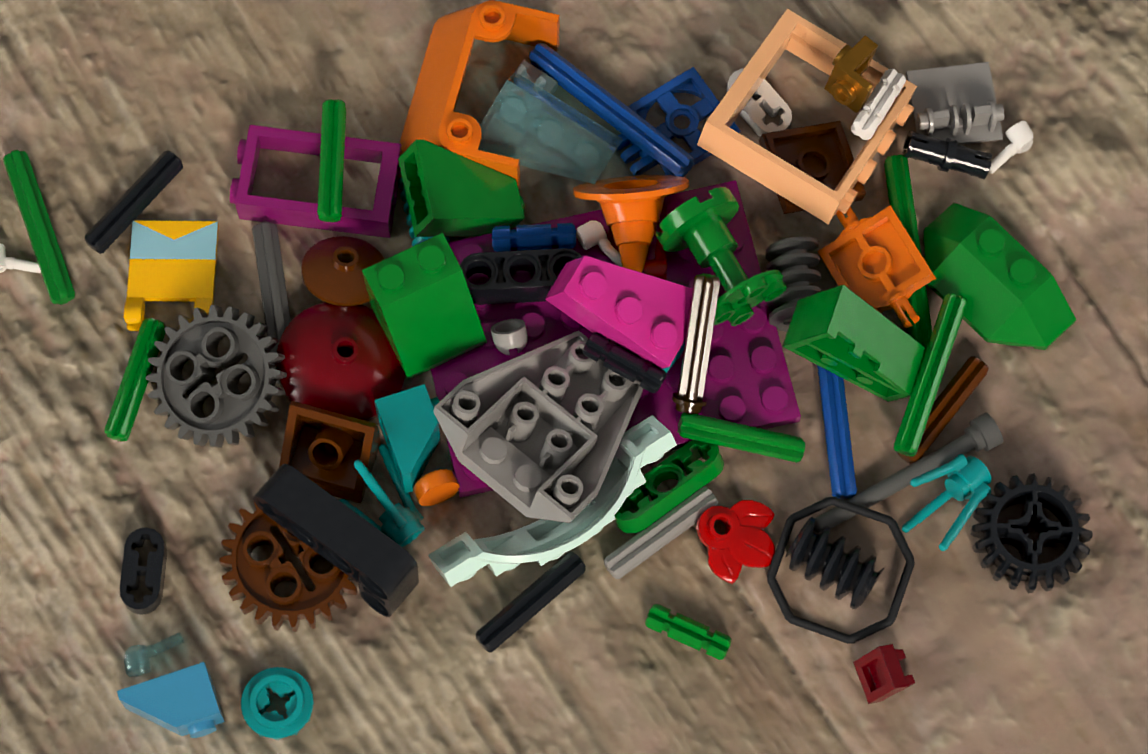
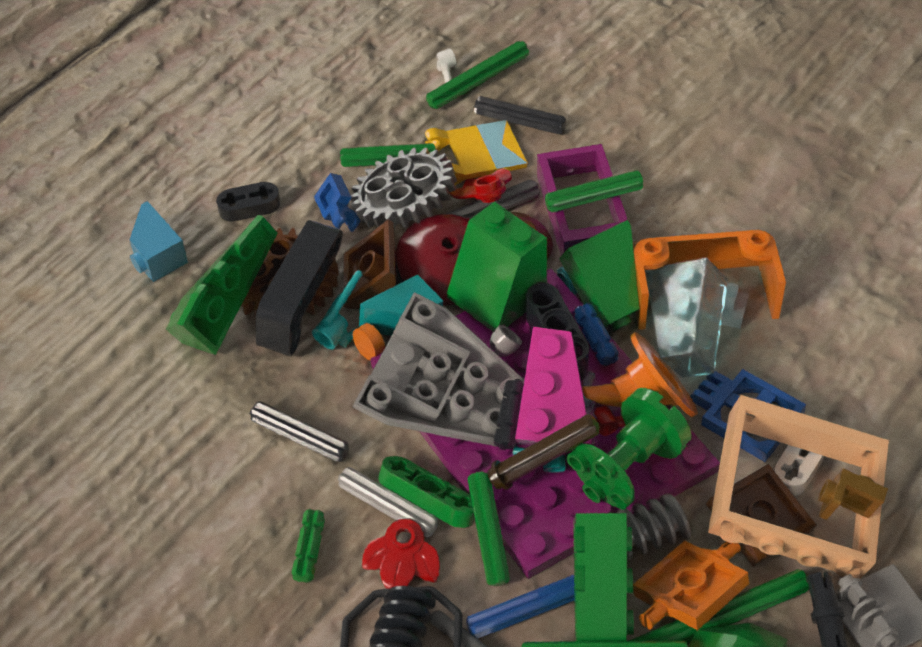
camera: 75 degrees right, 20 degrees down
clear light blue hand [124,632,184,677] -> none
teal gear [241,667,314,740] -> none
light aqua piece [428,415,677,587] -> none
blue axle [529,43,694,177] -> none
white hand [576,221,622,267] -> none
white axle [851,69,906,140] -> none
none -> green wedge [166,215,278,355]
none -> blue plate [314,173,360,232]
none -> red plate [449,168,512,203]

